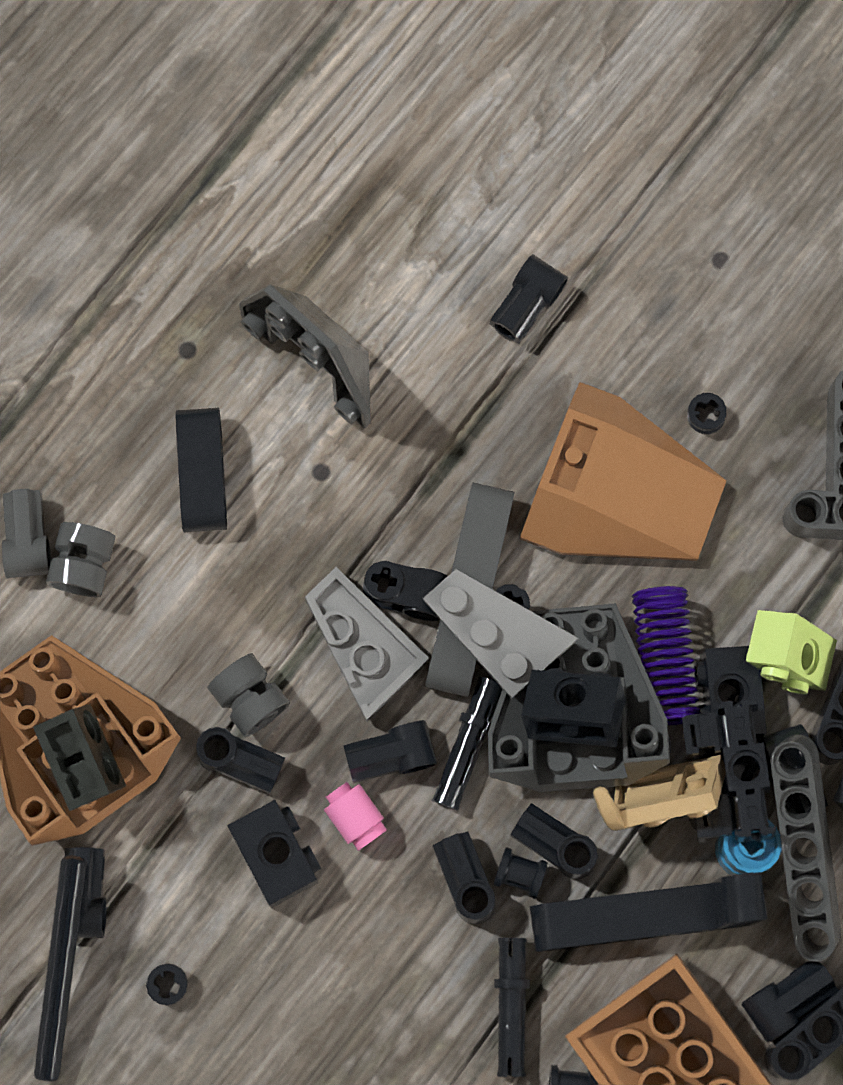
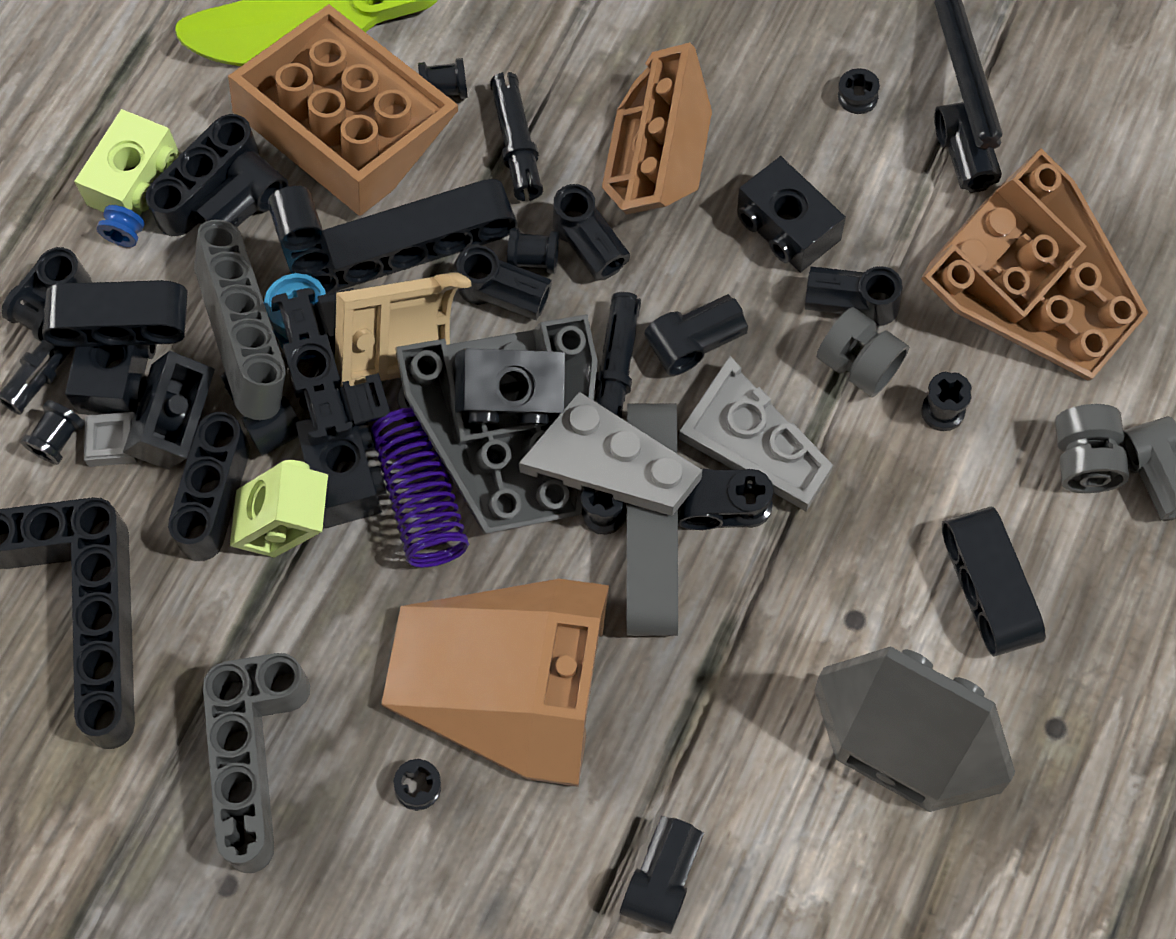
camera: 175 degrees right, 10 degrees down
pearl dark grey brick [33,704,126,811] -> none
bright pink brick [324,782,387,851] -> none
none -> medium nougat wedge [602,42,712,215]
none -> black bush [921,371,972,431]

